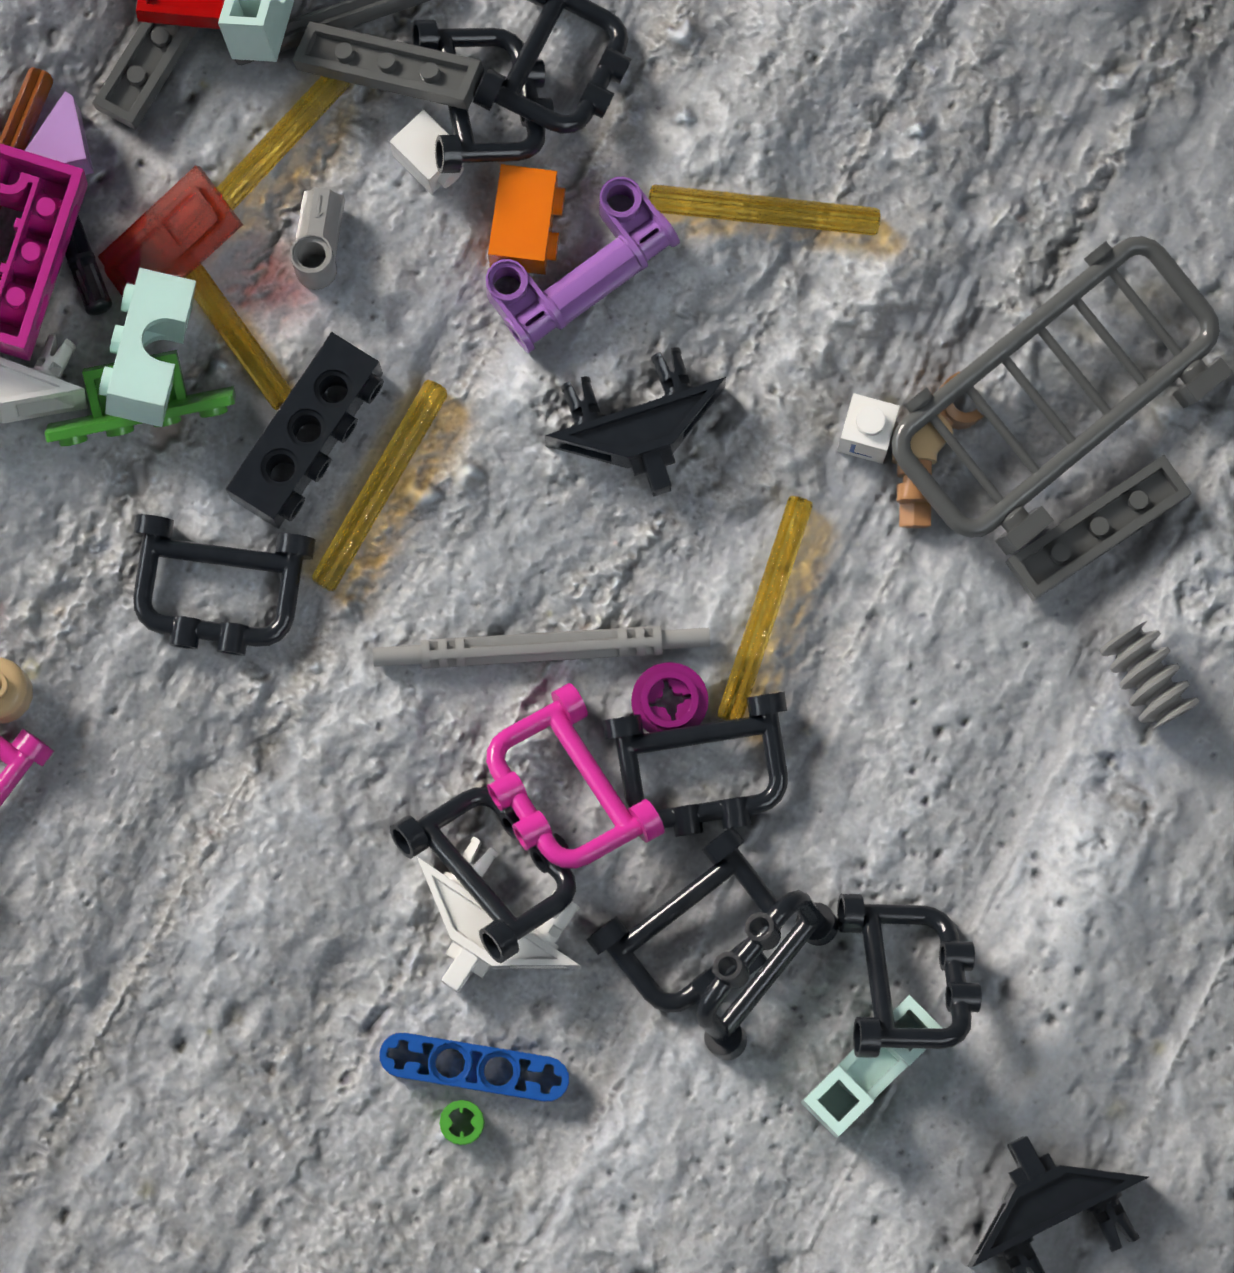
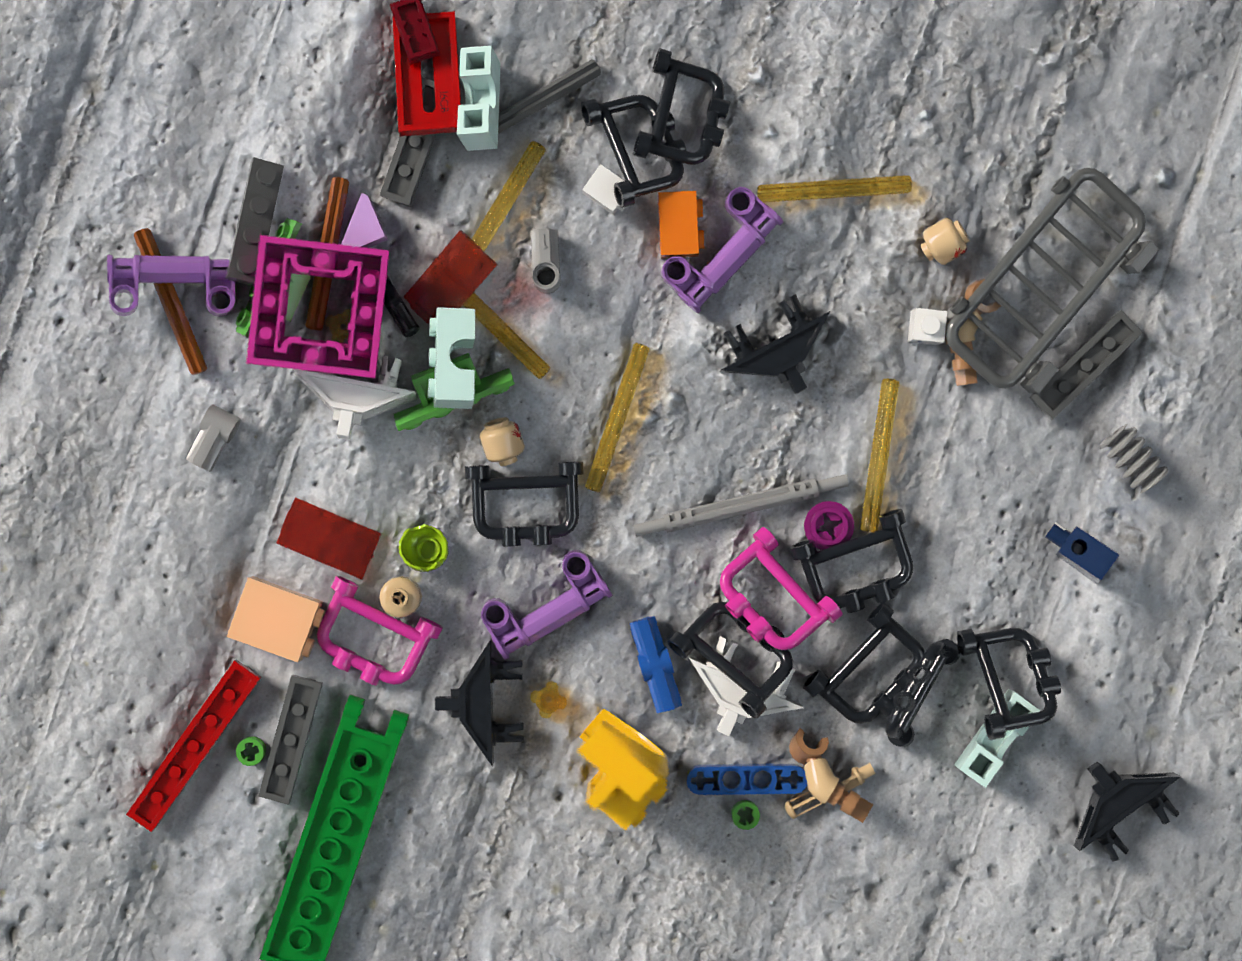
camera: 15 degrees left, 10 degrees up
black brick [226,332,384,529] -> none
dark grey plate [292,21,485,110] -> none
none -> lime hair [399,524,449,572]
none -> black connector [435,639,524,766]
none -> tan head [480,417,525,466]
none -> medium lavender piece [481,550,613,660]
none -> clear yellow plate [530,681,567,718]
none -> yellow piece [577,708,669,831]
none -> blue piece [629,615,682,713]
none -> tan piece [785,763,876,819]
none -> medium nougat piece [789,728,873,823]
none -> tan head [921,218,970,265]
none -> dark blue torso [1045,522,1120,584]

